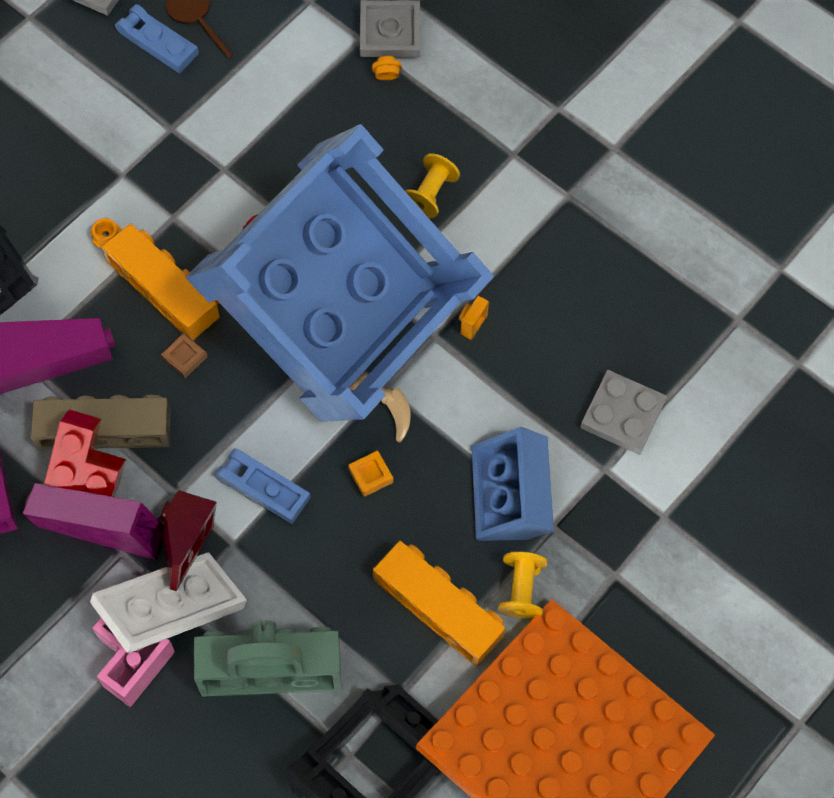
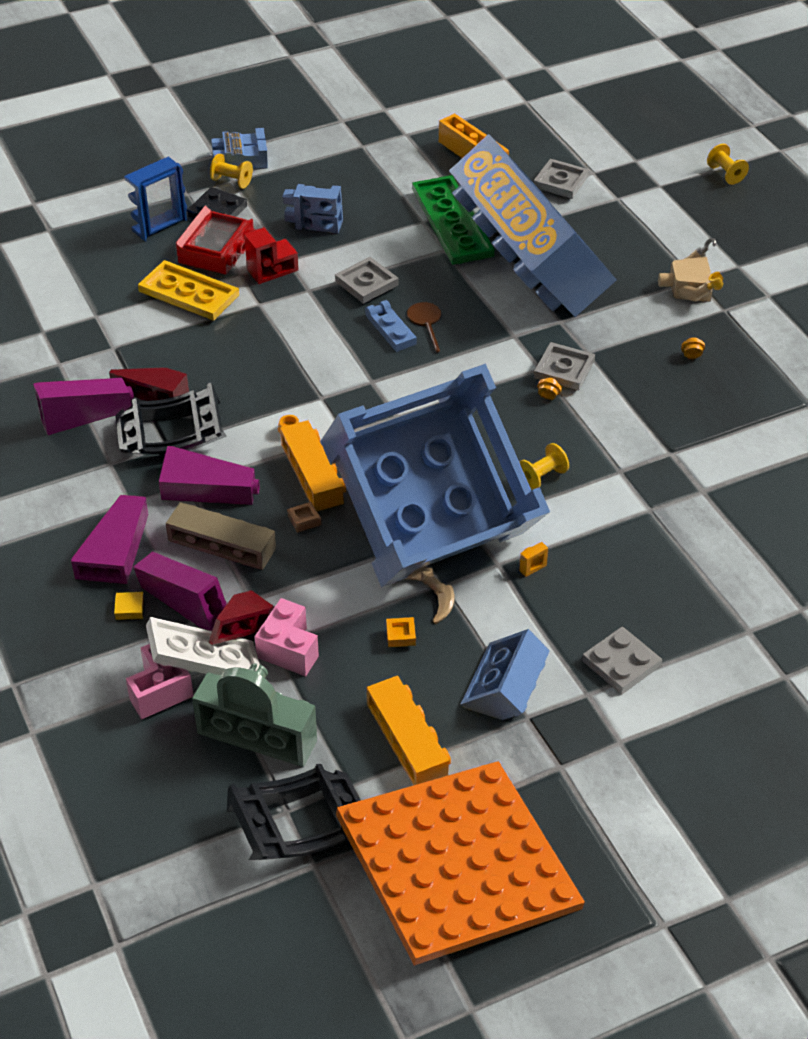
camera: 25 degrees right, 20 degrees down
brick [44,409,126,497] -> none
medium blue plate [214,448,311,524] -> none
yellow piece [497,552,548,619] -> none
none -> yellow tile [114,592,144,620]
none -> bright pink brick [254,598,319,676]

